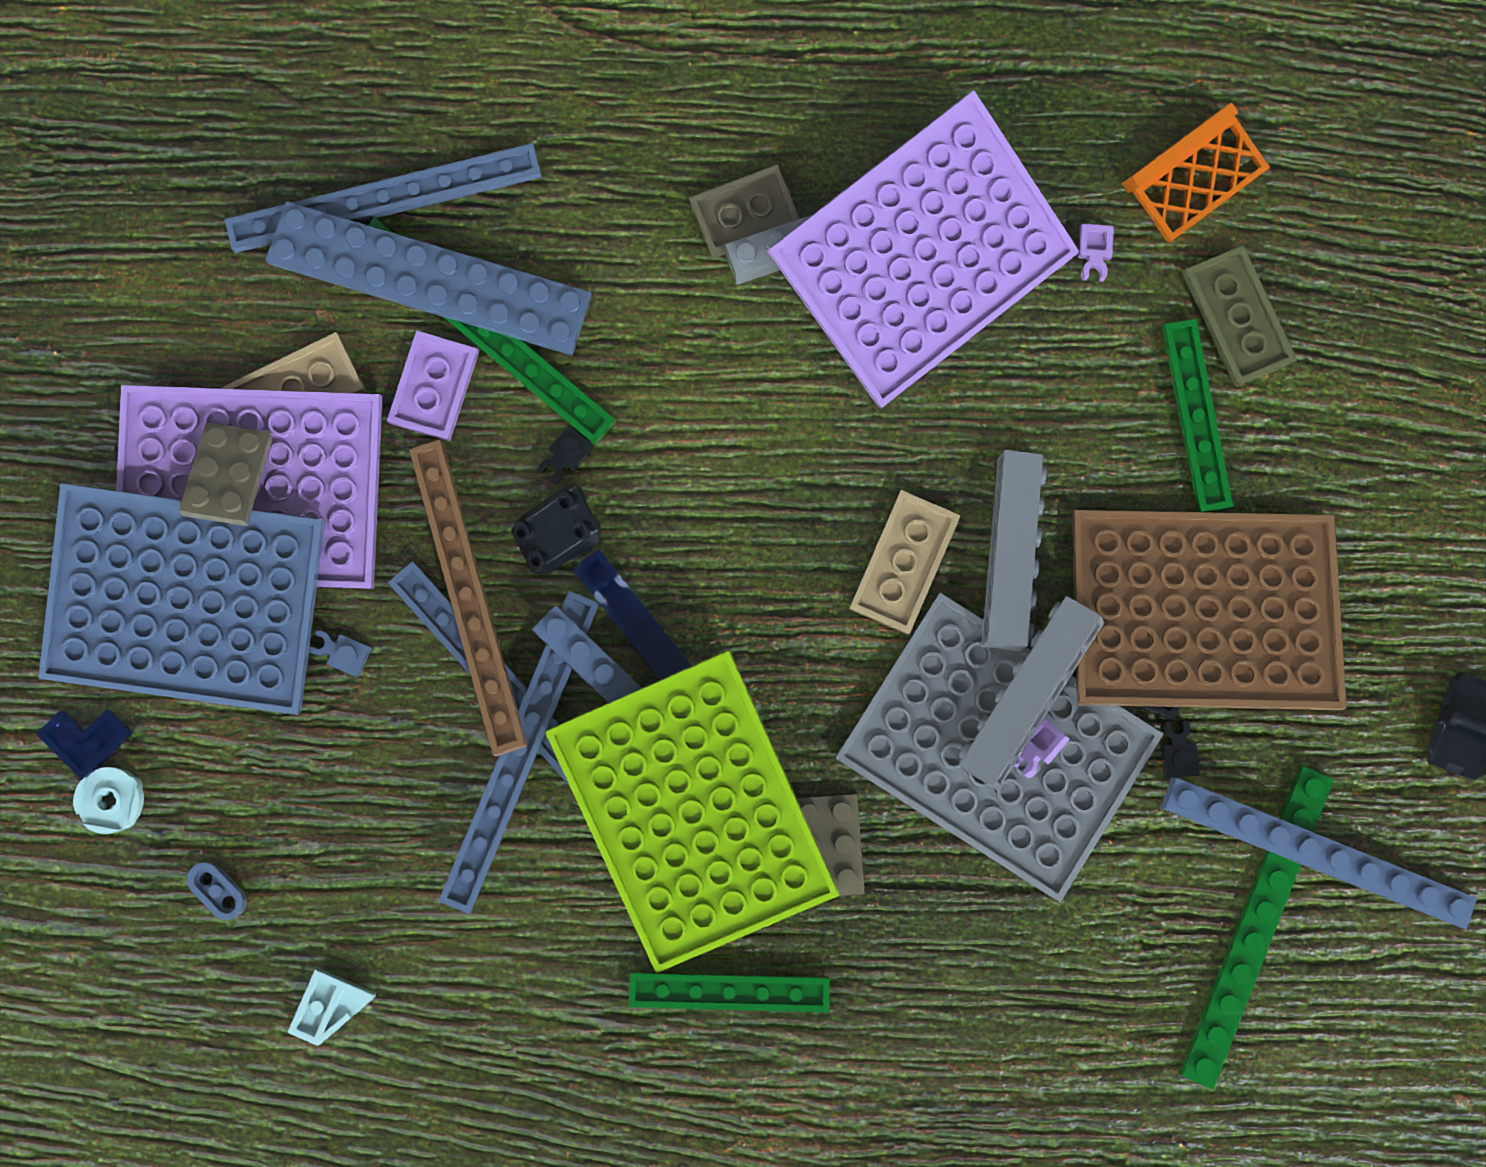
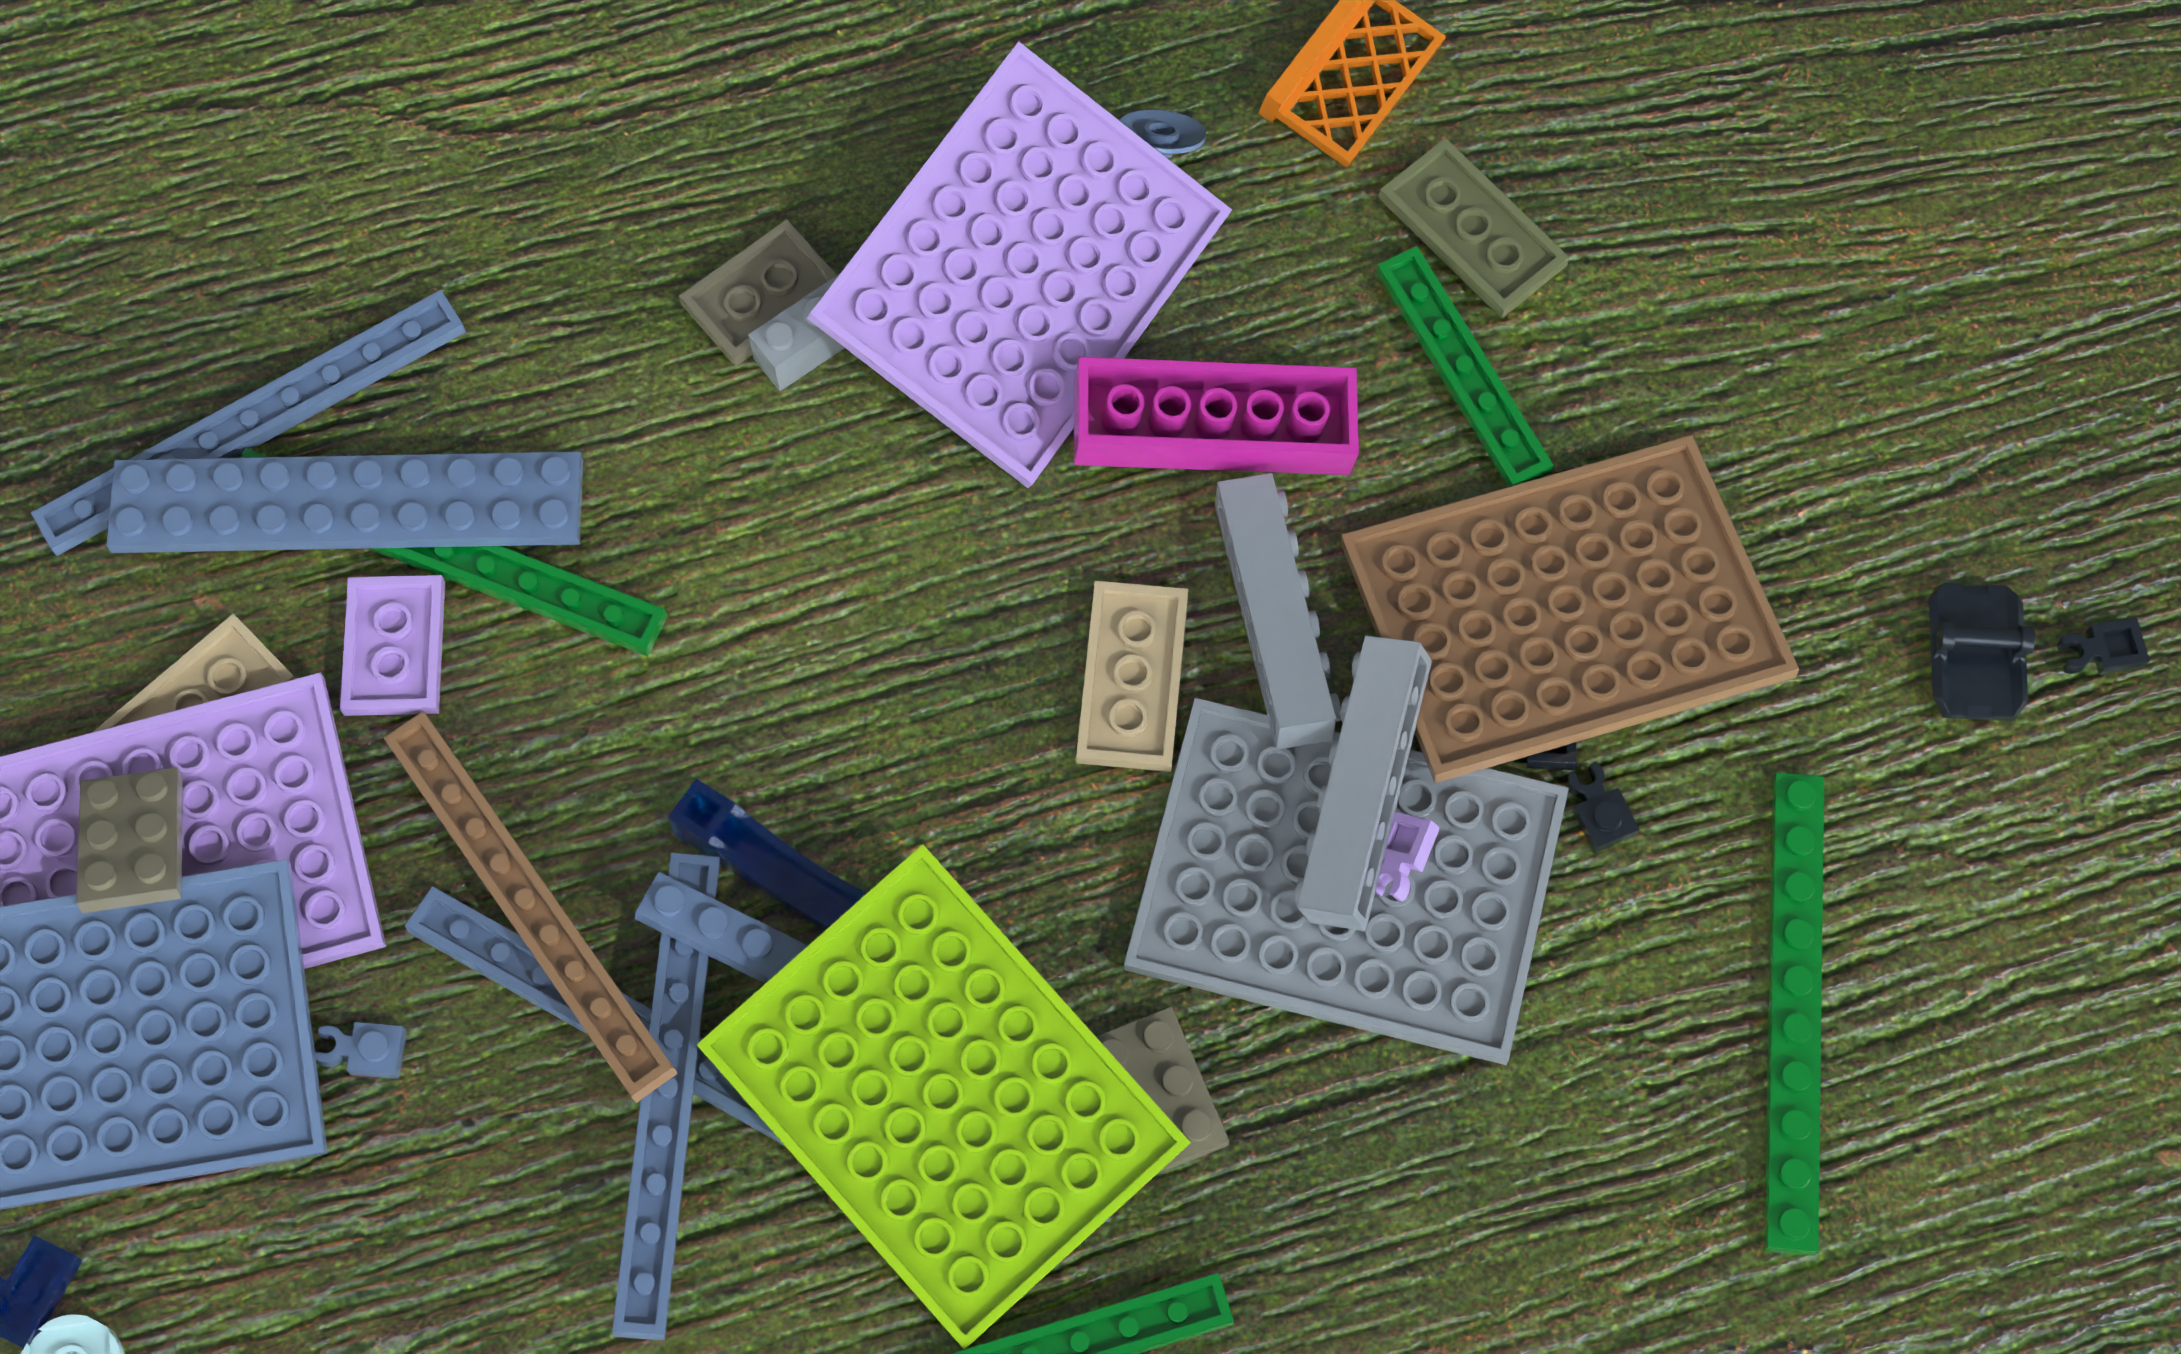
camera: 20 degrees left, 15 degrees down
black shield [511,484,601,574] -> none
black plate [538,425,594,485] -> none
lavender plate [1078,224,1114,282] -> none
sand blue plate [1160,777,1477,930] -> none
none -> dark pink brick [1074,357,1359,475]
none -> sand blue dish [1119,110,1206,159]

